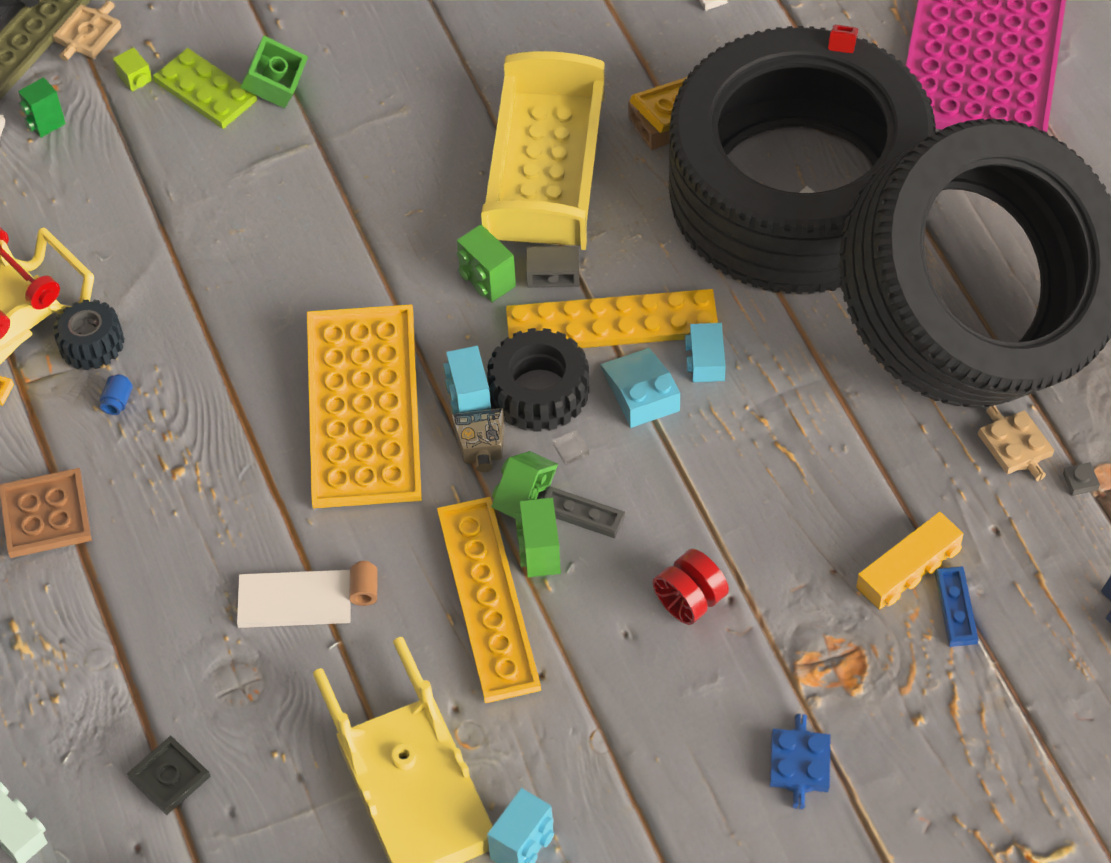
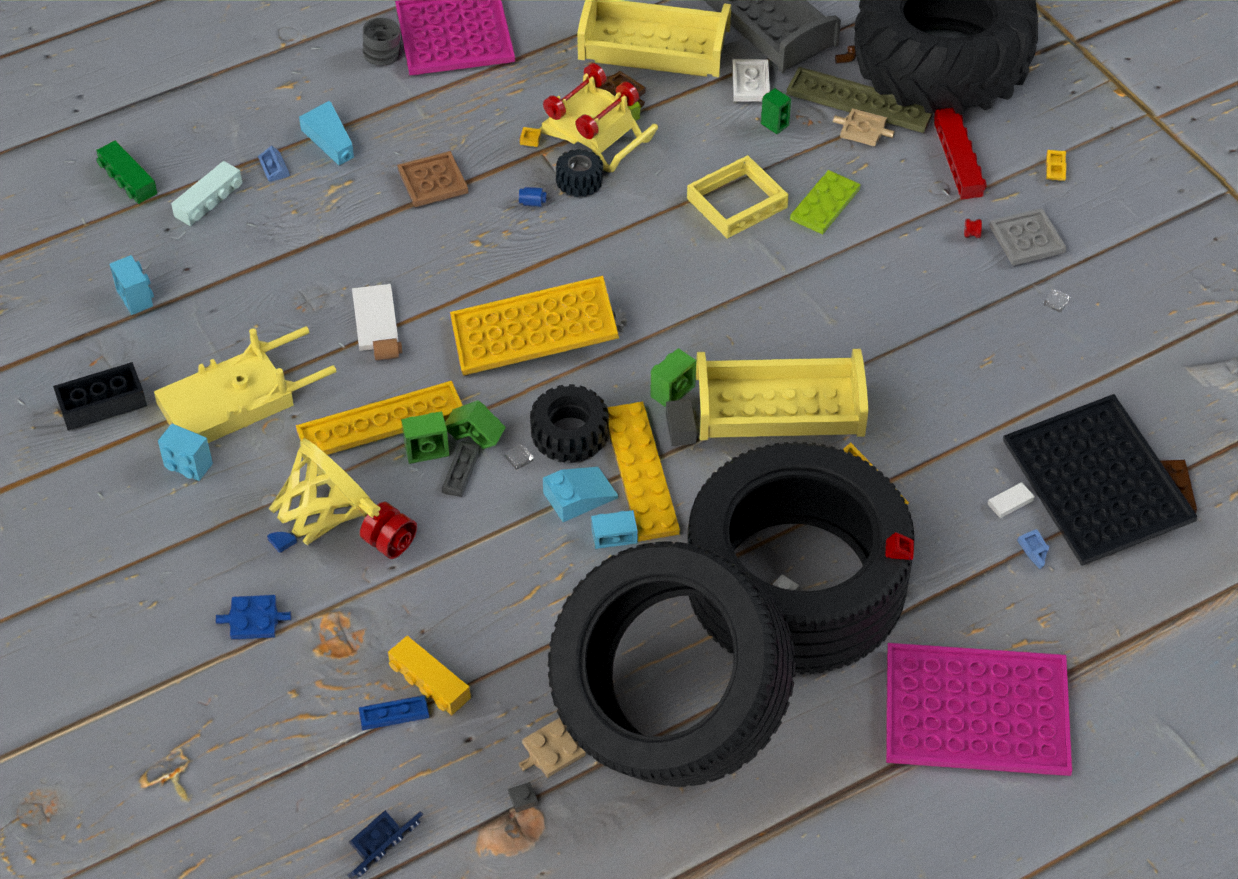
camera: 80 degrees right, 5 degrees down
lime brick [113,47,152,92] -> none
pearl dark grey plate [127,736,211,815] -> none
bright green brick [240,36,308,109] -> none
medium azure brick [443,346,491,414] -> none
torso [452,408,505,472] -> none
none -> blue tile [267,532,297,553]
none -> light yellow piece [269,438,380,545]
none -> light yellow window [687,155,789,239]

